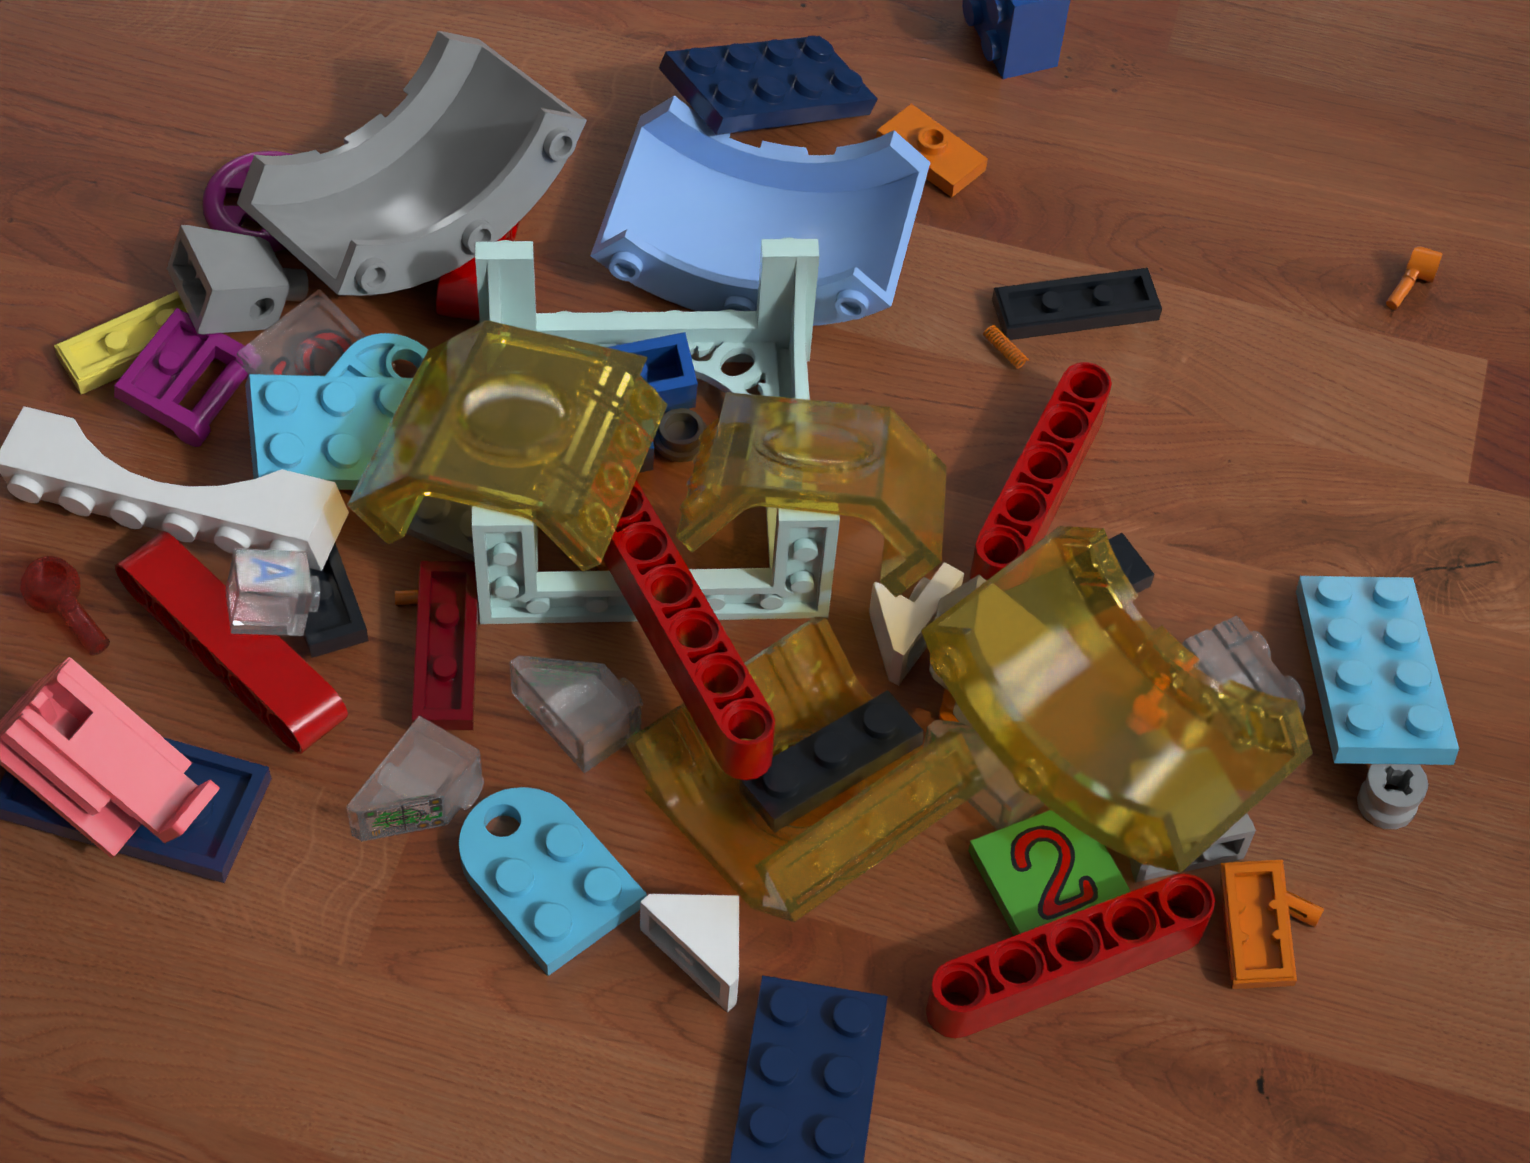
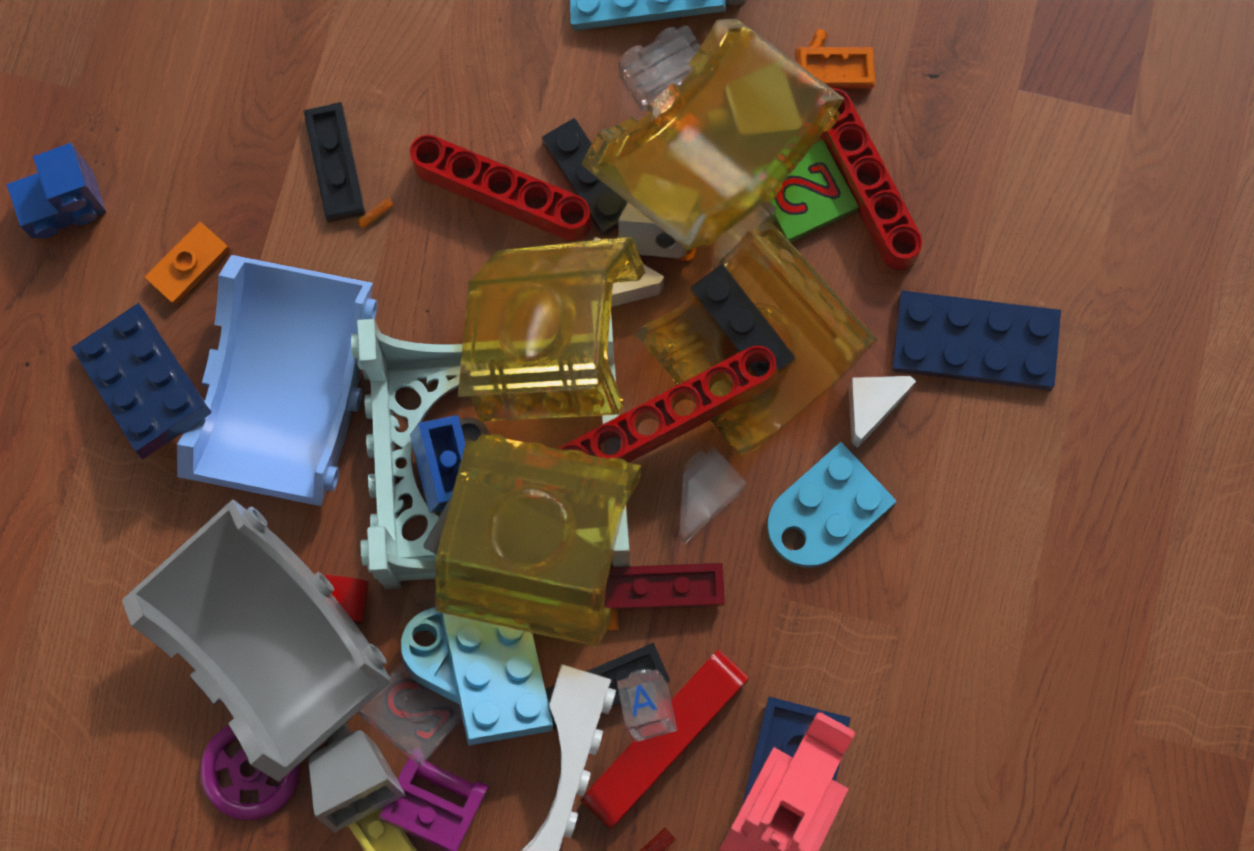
camera: 85 degrees left, 20 degrees up
clear slope [346,716,484,841] -> none

